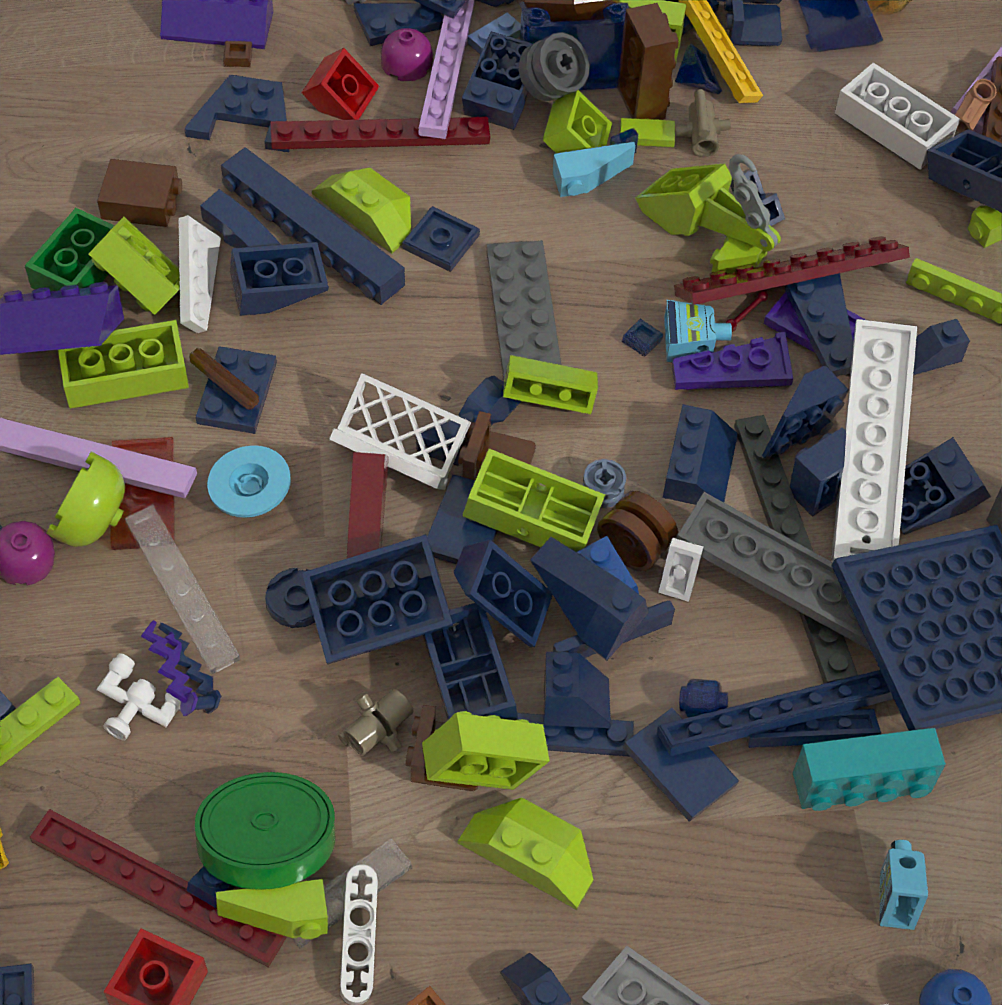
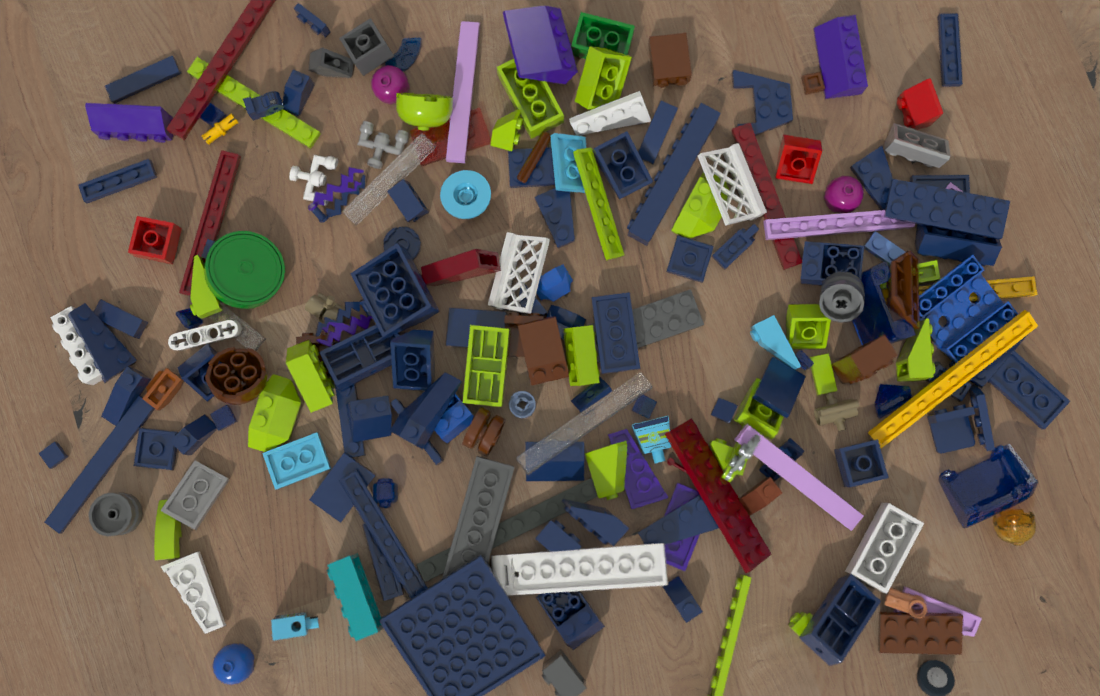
camera: 85 degrees right, 25 degrees up
white plate [658,538,703,602] -> none
none -> clear blue slope [176,308,203,329]
none -> dark blue slope [177,343,231,401]
none -> reddish brown cylinder [205,347,268,405]
none -> clear blue tile [210,405,238,431]
none -> medium azure plate [263,432,332,490]
none -> piece [315,299,373,347]
none -> light grey piece [357,121,409,169]
none -> dark blue hinge [387,179,429,222]
none -> lime slope [490,109,523,151]
none -> clear tile [516,372,653,475]
none -> reddish brown slope [517,316,569,386]
none -> blue slope [531,264,573,302]
none -> dark blue wing [535,188,575,248]
none -> medium azure plate [550,133,587,193]
none -> dark blue plate [571,377,613,415]
none -> lime plate [573,147,624,260]
none -> lime slope [585,441,627,500]
none -> dark blue plate [591,292,640,374]
none -> white fence [698,143,767,226]
none -> dark blue slope [711,398,738,423]
none -> dark blue hinge [712,224,759,270]
none -> lavender tile [734,424,863,531]
none -> copper slope [739,477,783,516]
none -> dark blue tile [752,357,806,418]
none -> dark blue brick [834,439,889,487]

